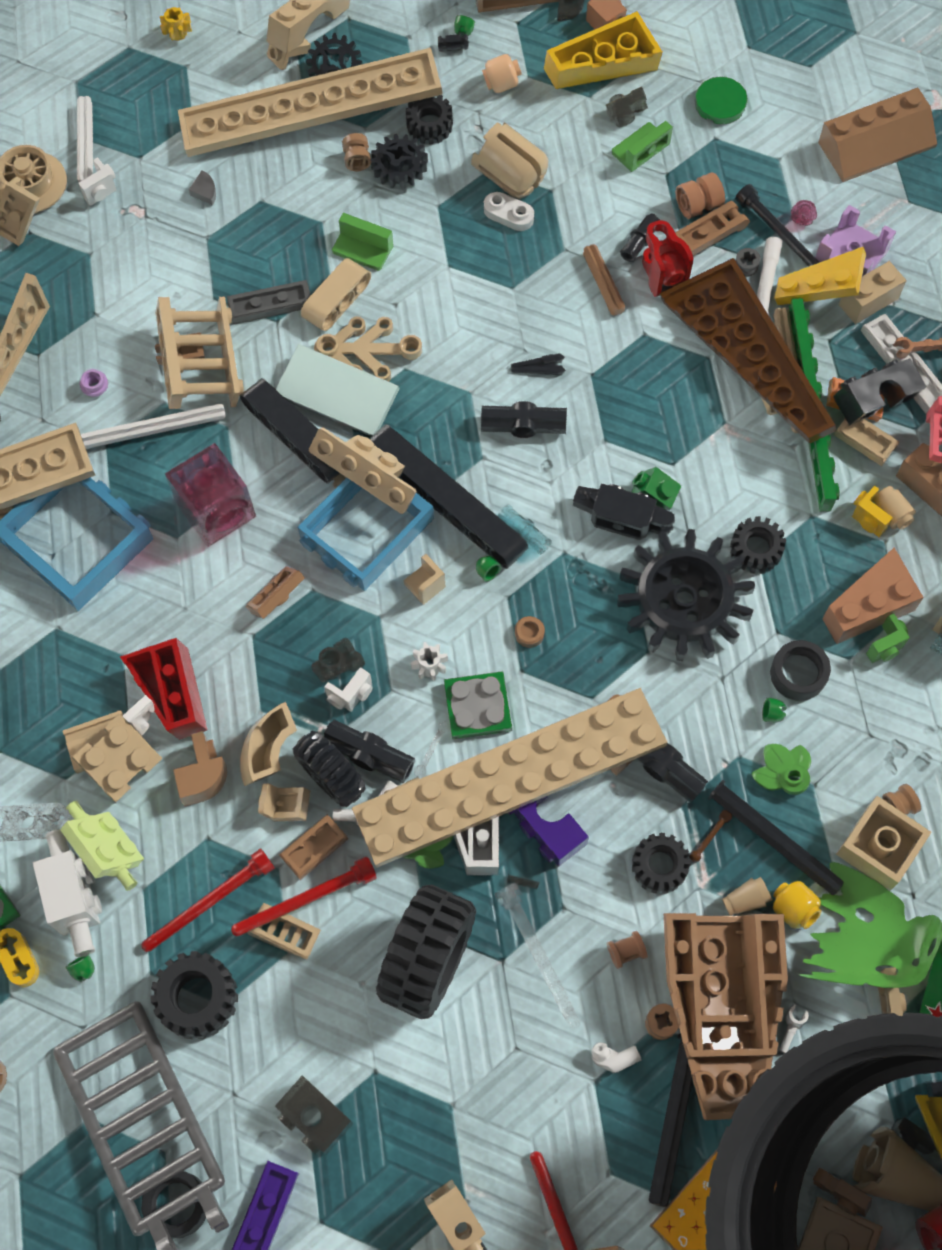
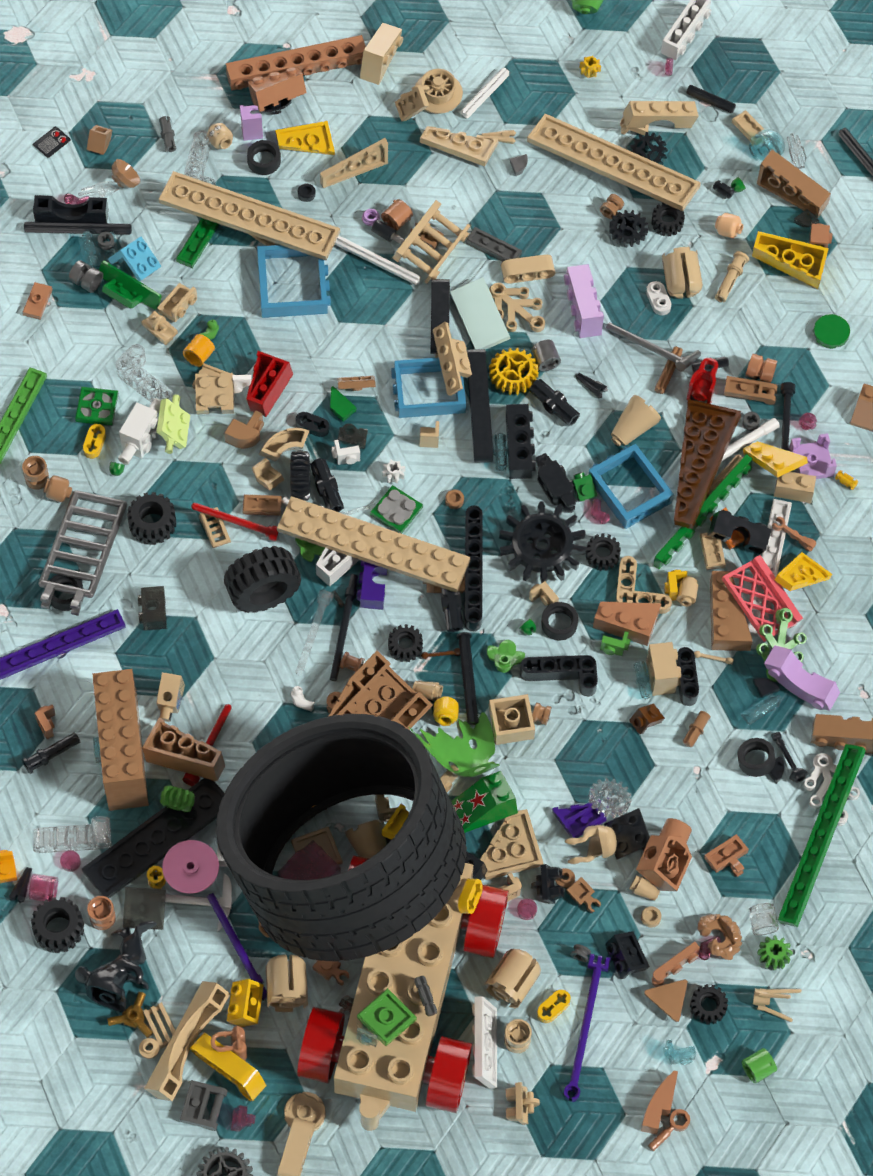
camera: 40 degrees right, 5 degrees down
white bracket [78,157,117,206] -> none
red piece [141,848,275,952] -> none
clear pink brick [165,443,257,547] -> none
bright green panel [332,212,394,271] -> none
green hinge [476,556,502,582] -> none
clear smoke plate [605,87,648,127] -> none
bright green panel [612,121,673,172] -> none
medium nougat plate [813,1168,872,1217] -> none
none -> medium nougat head [43,475,72,502]
none -> light orange piece [183,334,215,367]
none -> bright green arm [200,320,219,340]
none -> black beam [295,412,329,437]
none -> green tile [330,386,357,421]
none -> black bar [330,574,358,681]
none -> black piece [371,220,405,245]
none -> tan bracket [375,794,398,822]
none -> nougat piece [381,199,413,231]
none -> tan wing [420,126,499,167]
none -> black beam [465,505,483,632]
none -> tan piece [482,130,516,144]
none -> yellow gear [489,347,539,396]
none -> black brick [506,404,536,479]
none -> black beam [520,655,598,697]
none -> tan bracket [529,581,559,606]
none -> flat silver piece [531,339,561,371]
none -> lavender wedge [564,264,604,338]
none -> dark azure window [588,444,674,529]
none -> clear pink arm [591,499,610,524]
none -> flat silver bar [606,322,701,371]
none -> tan cone [611,395,661,447]
none -> tan beam [616,556,672,614]
none -> tan pin [715,251,749,303]
none -> yellow piece [835,470,858,490]

